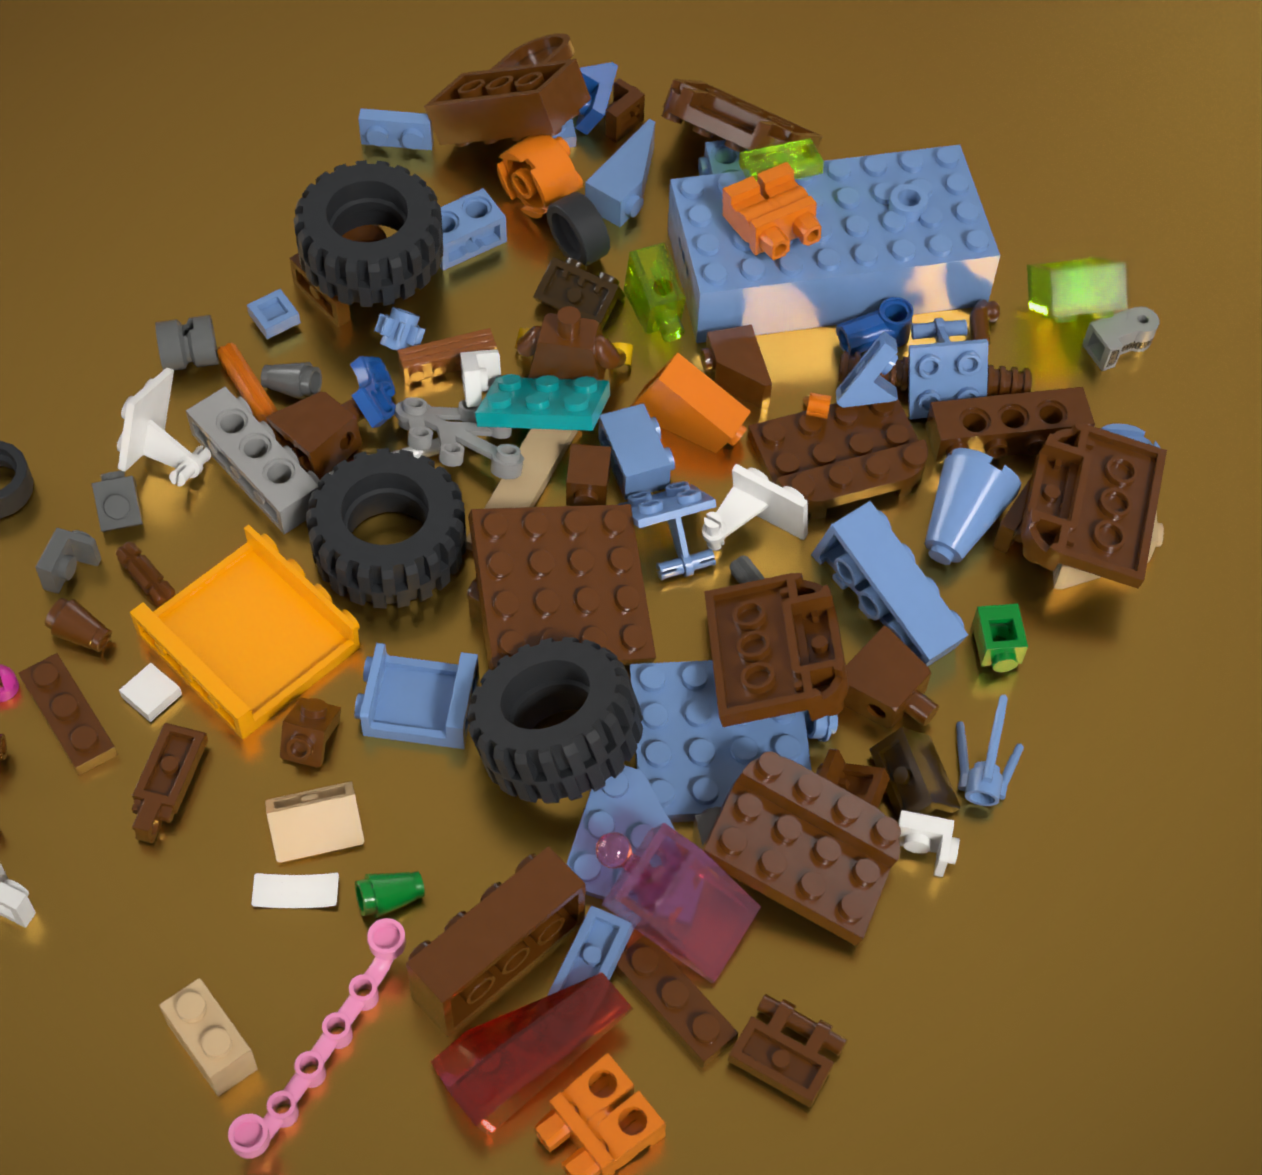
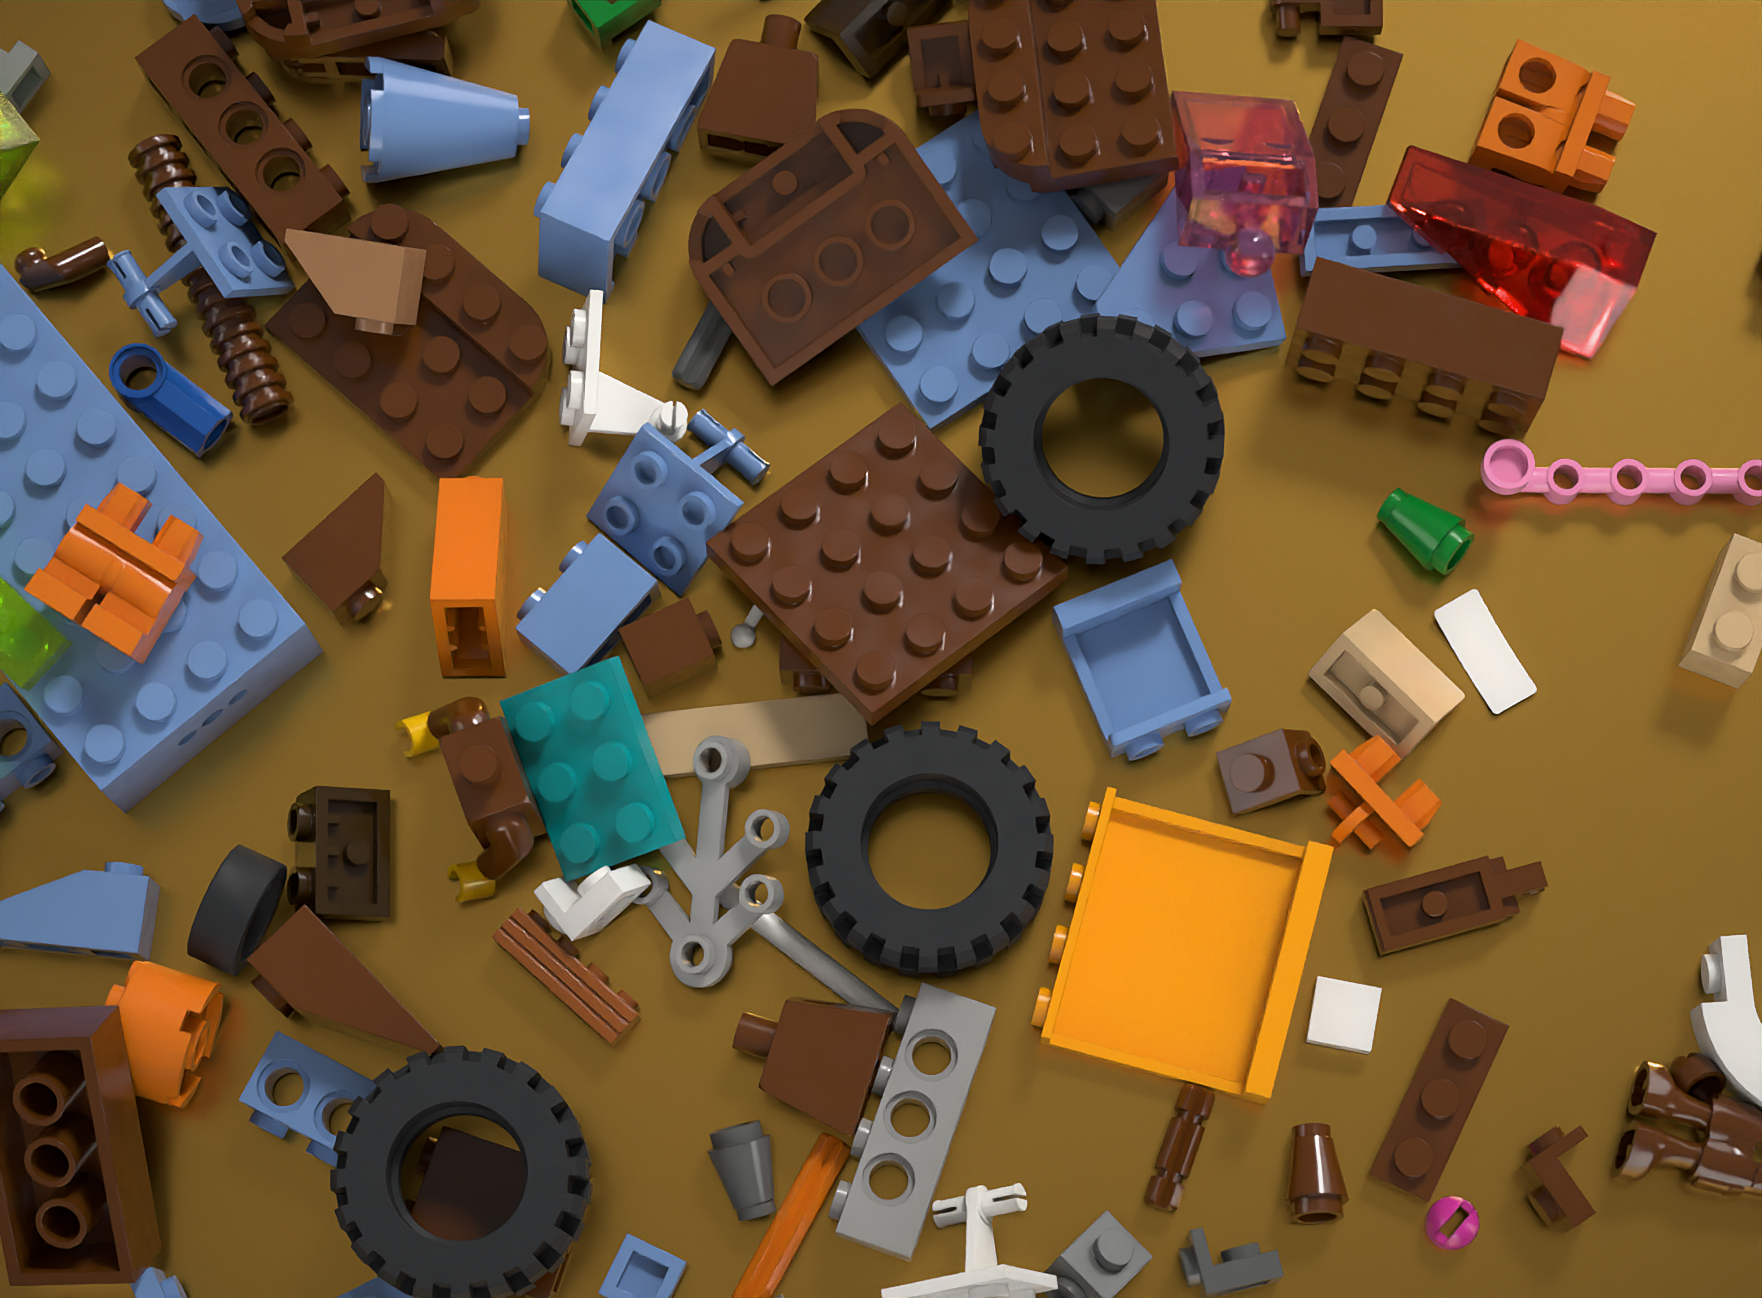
camera: 115 degrees left, 20 degrees up
blue tile [350,356,396,428] -> none
medium blue gear [374,307,426,350] -> none
clear neon green torso [624,242,686,342] -> none
orange hand [803,392,831,419] -> none
medium blue slope [836,331,898,408] -> none
none -> reddish brown slope [247,904,444,1056]
none -> medium nougat slope [284,228,427,335]
none -> orange hips [1327,735,1443,851]

